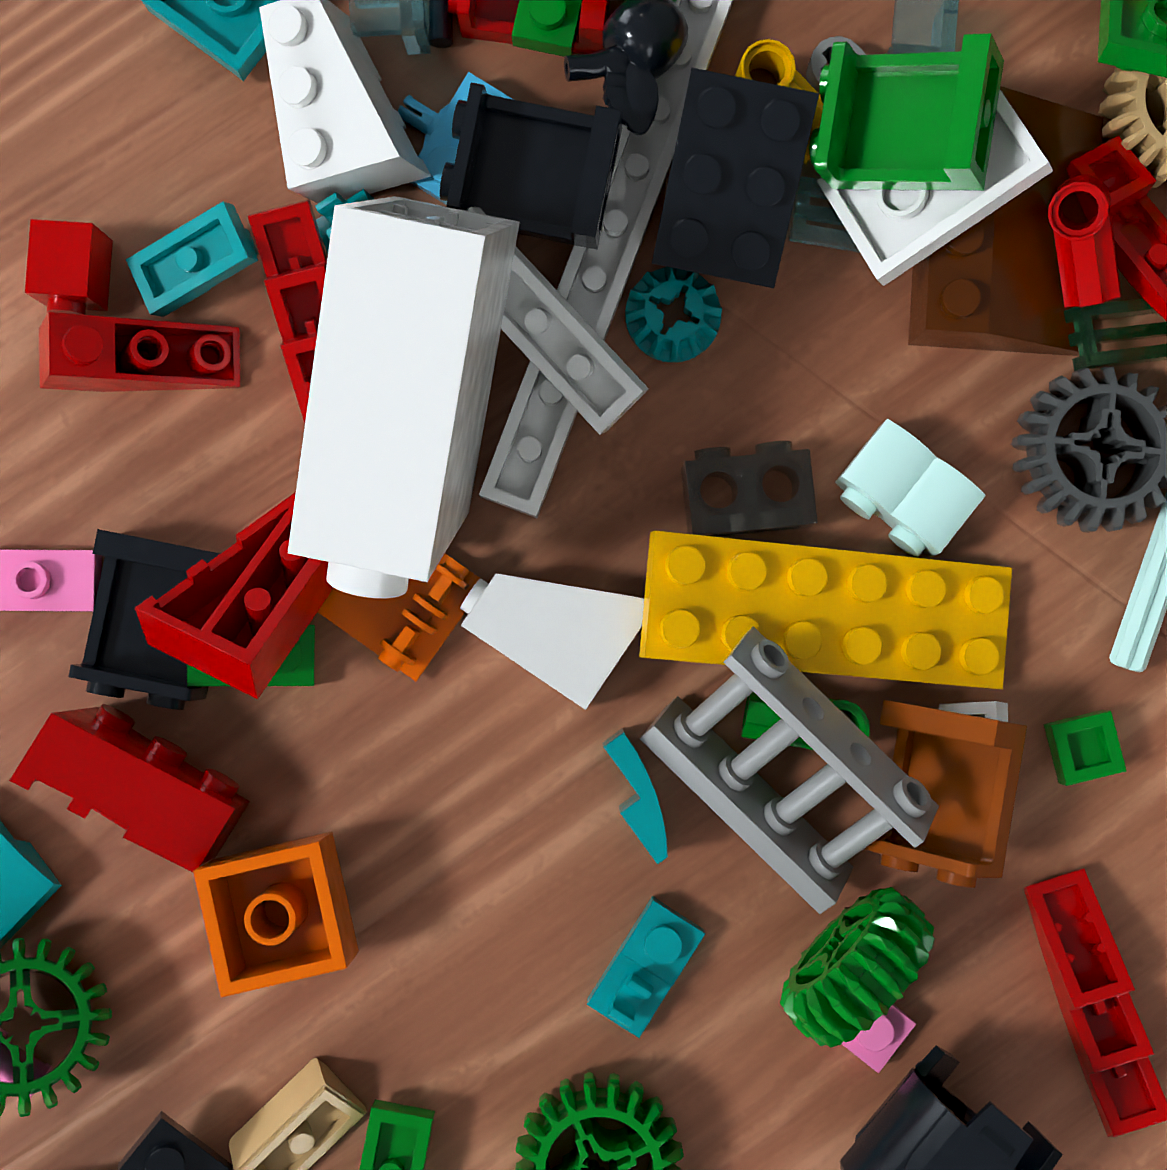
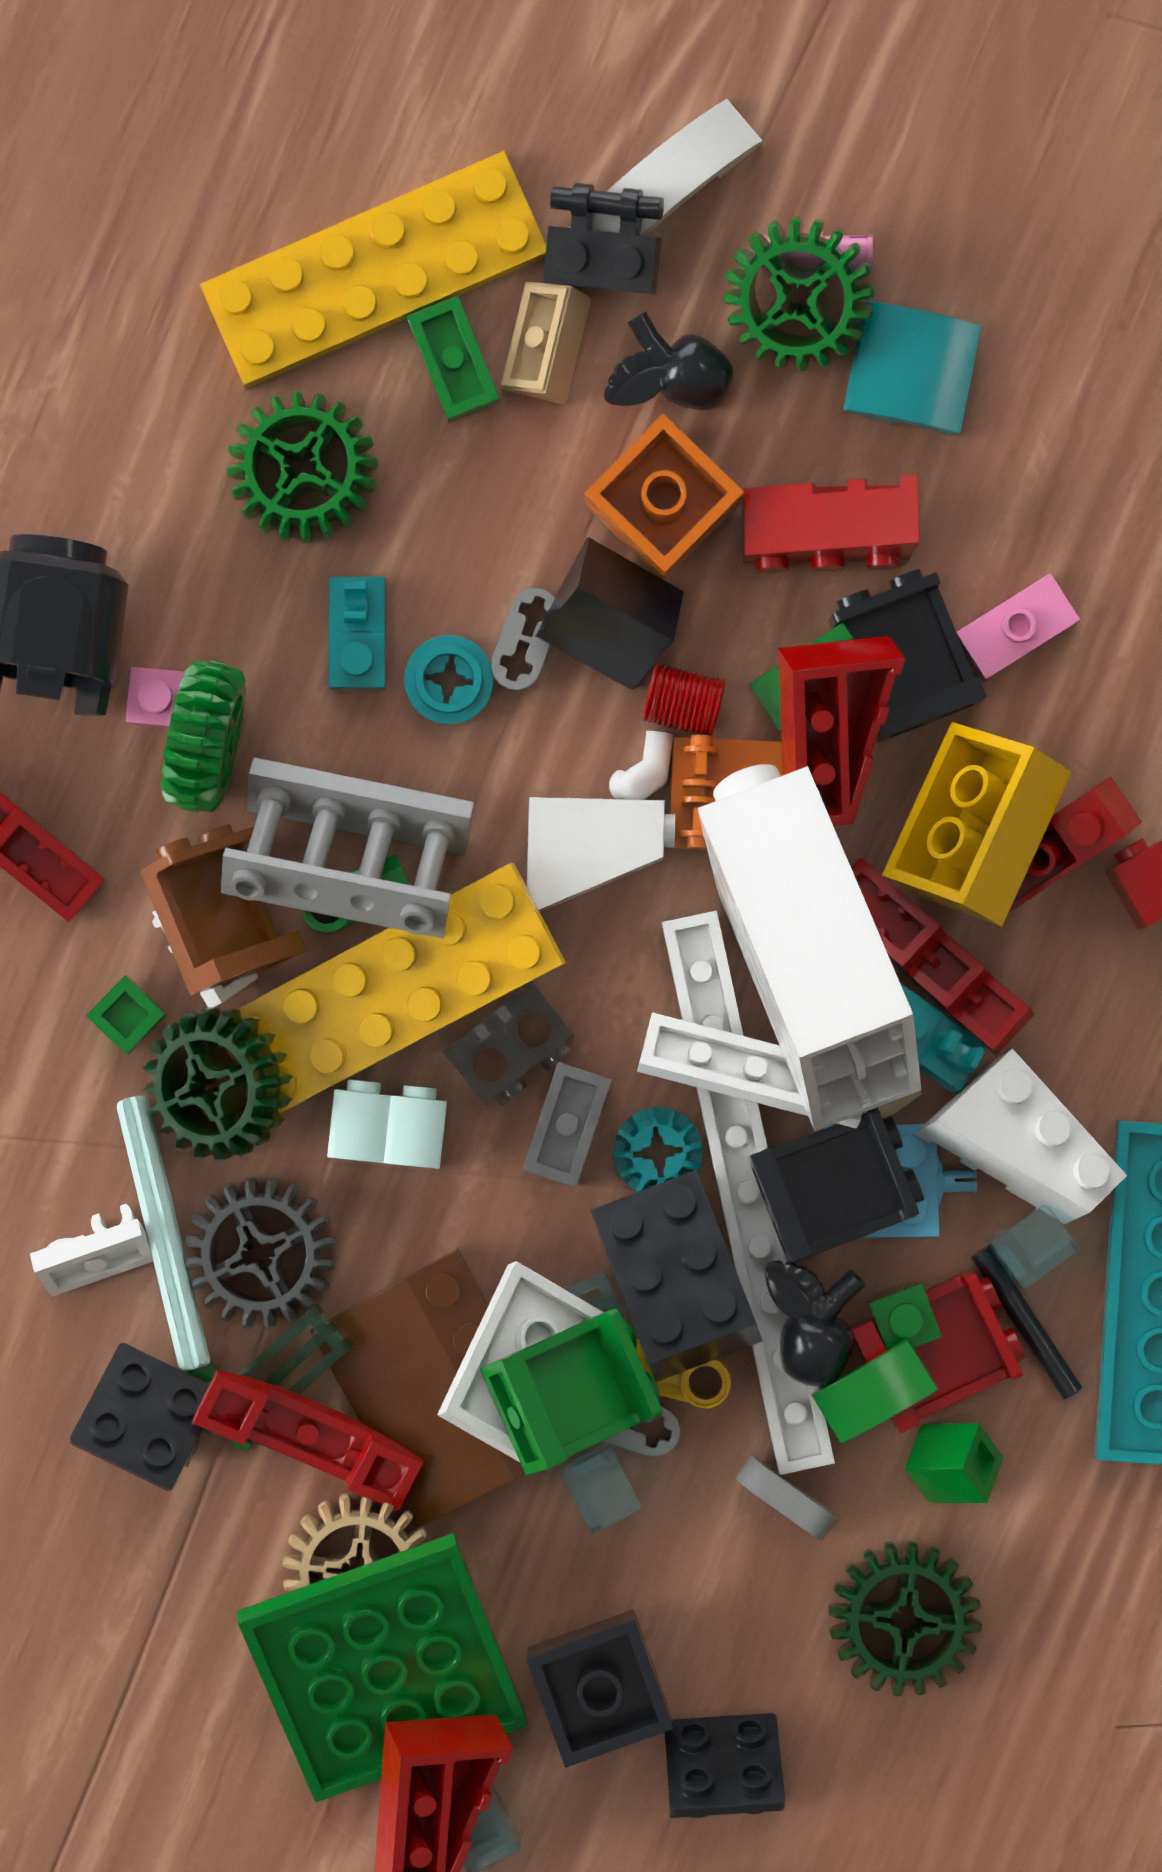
camera: 155 degrees right, 0 degrees up
teal plate [126,201,259,317] -> none
teal slope [603,729,668,865] -> none
red piece [1048,175,1121,307] -> none
none -> dark green gear [142,1007,293,1160]
none -> teal gear [404,635,494,725]
none -> light grey beam [491,587,555,693]
none -> flat silver panel [522,1062,612,1188]
none -> black slope [535,537,684,690]
none -> black piece [604,311,733,410]
none -> white arm [609,731,674,800]
none -> red piece [642,663,726,736]
none -> yellow brick [882,722,1072,927]

